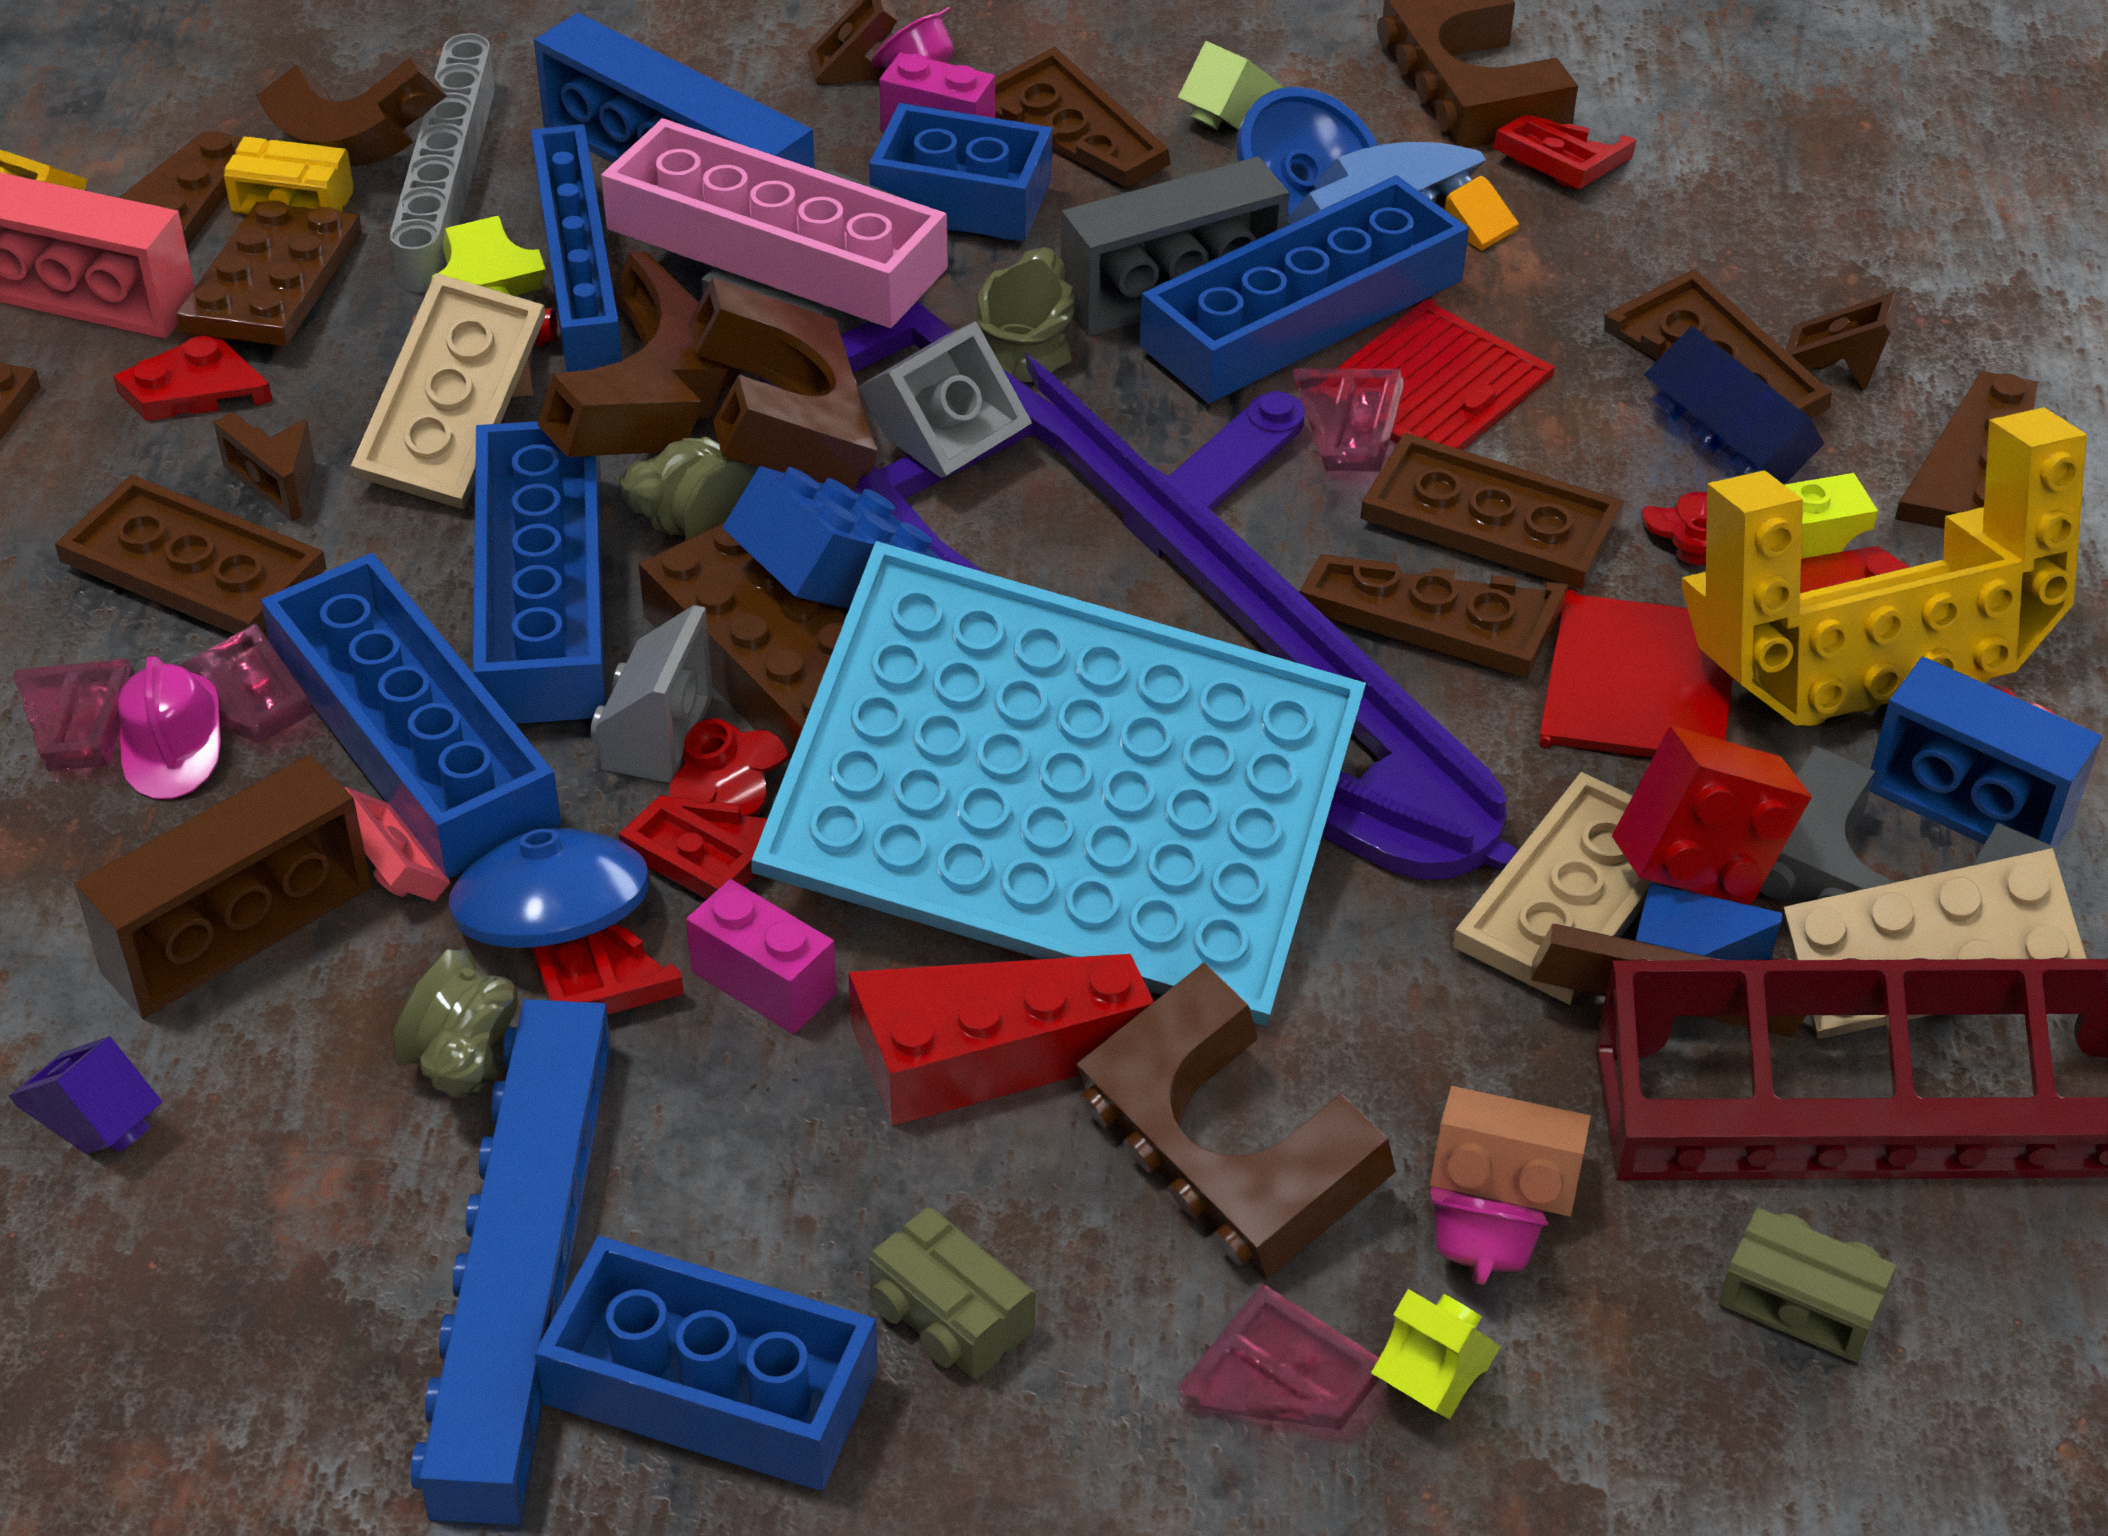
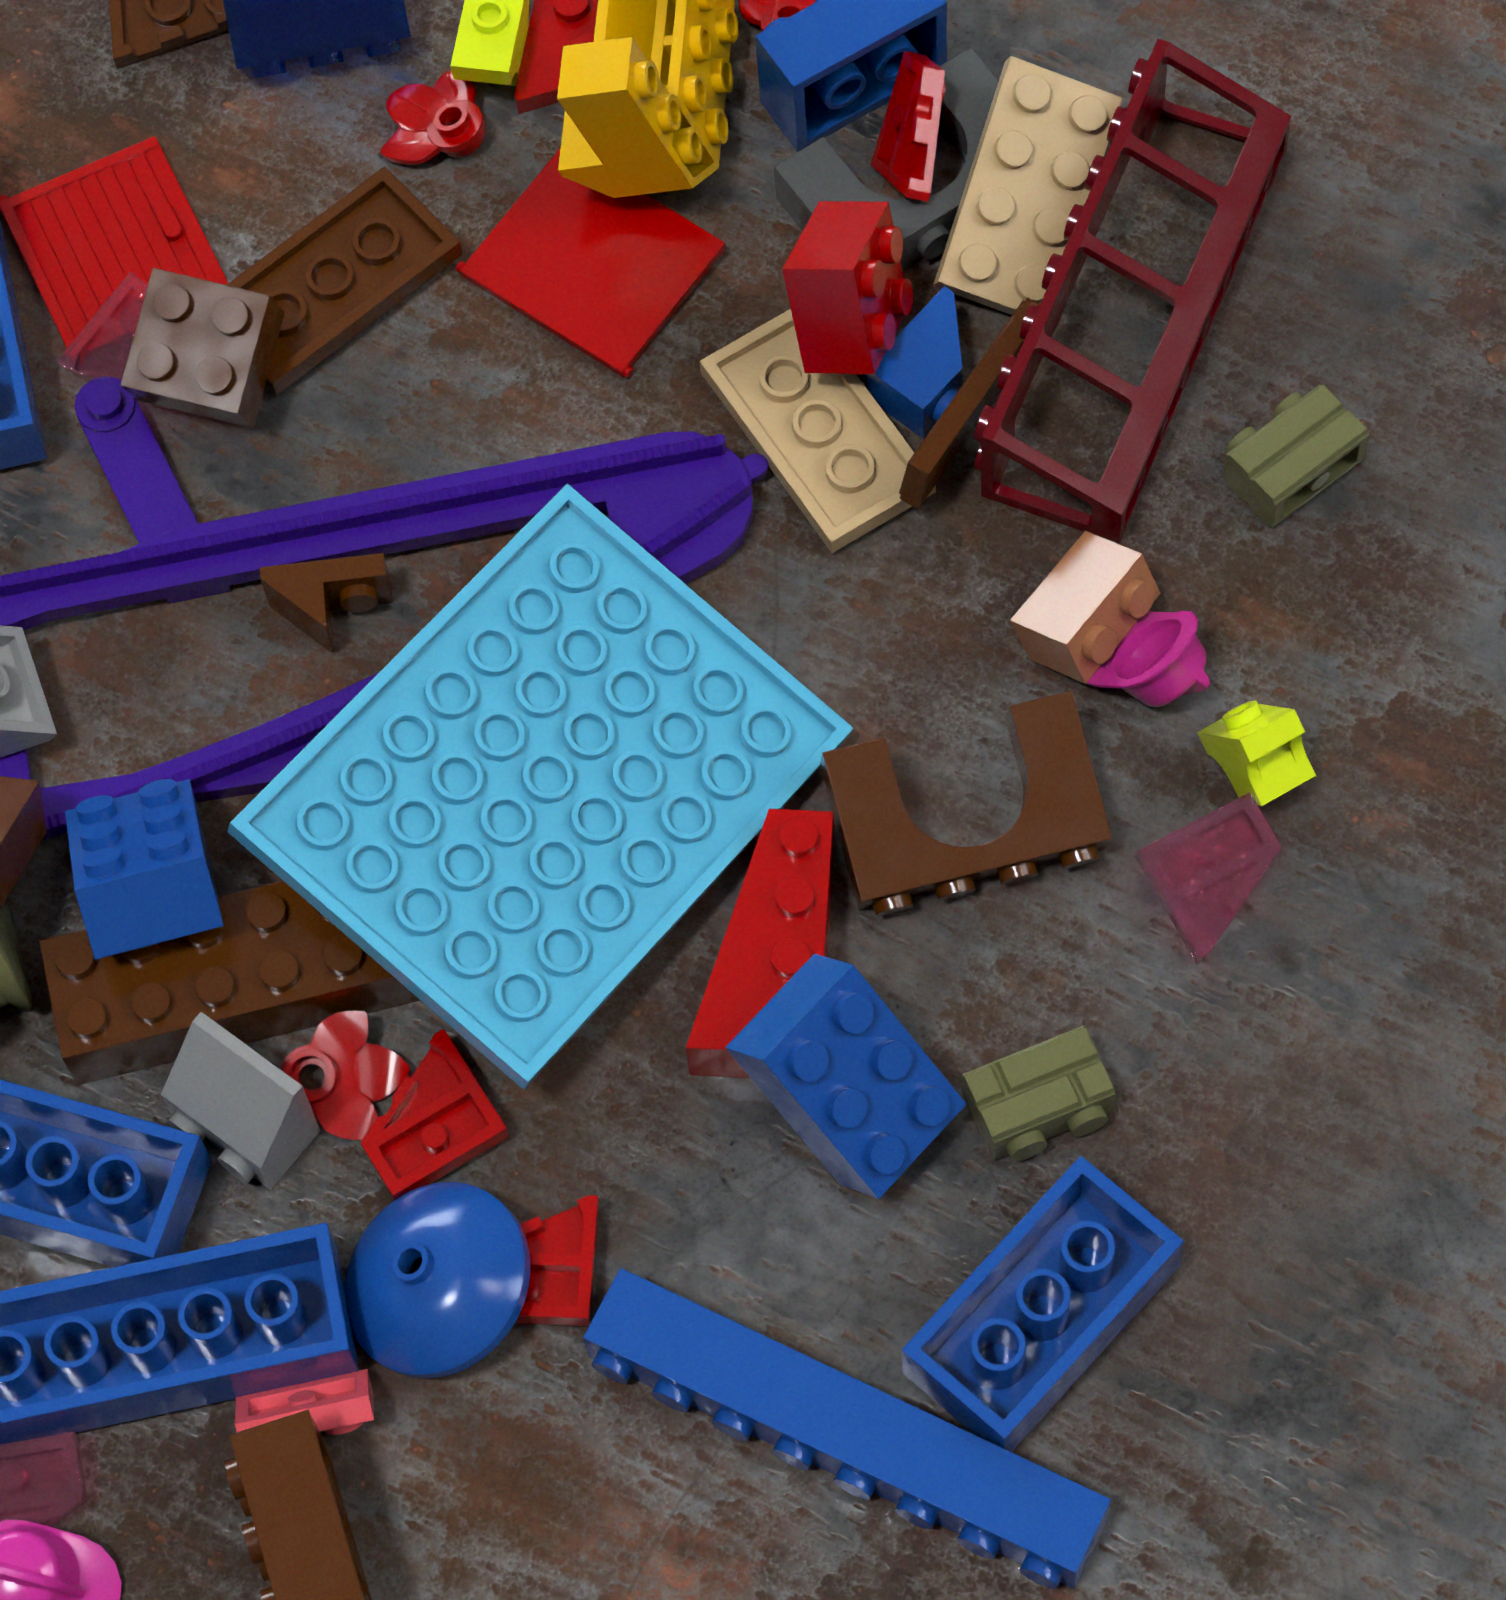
camera: 60 degrees left, 20 degrees up
olive piece [393,949,518,1098] -> none
dark pink brick [686,879,837,1035] -> none
reddish brown wing [1299,554,1568,679] -> none
none -> brick [120,268,285,428]
none -> reddish brown slope [259,553,393,652]
none -> blue brick [725,953,966,1199]
none -> red wing [870,51,946,202]

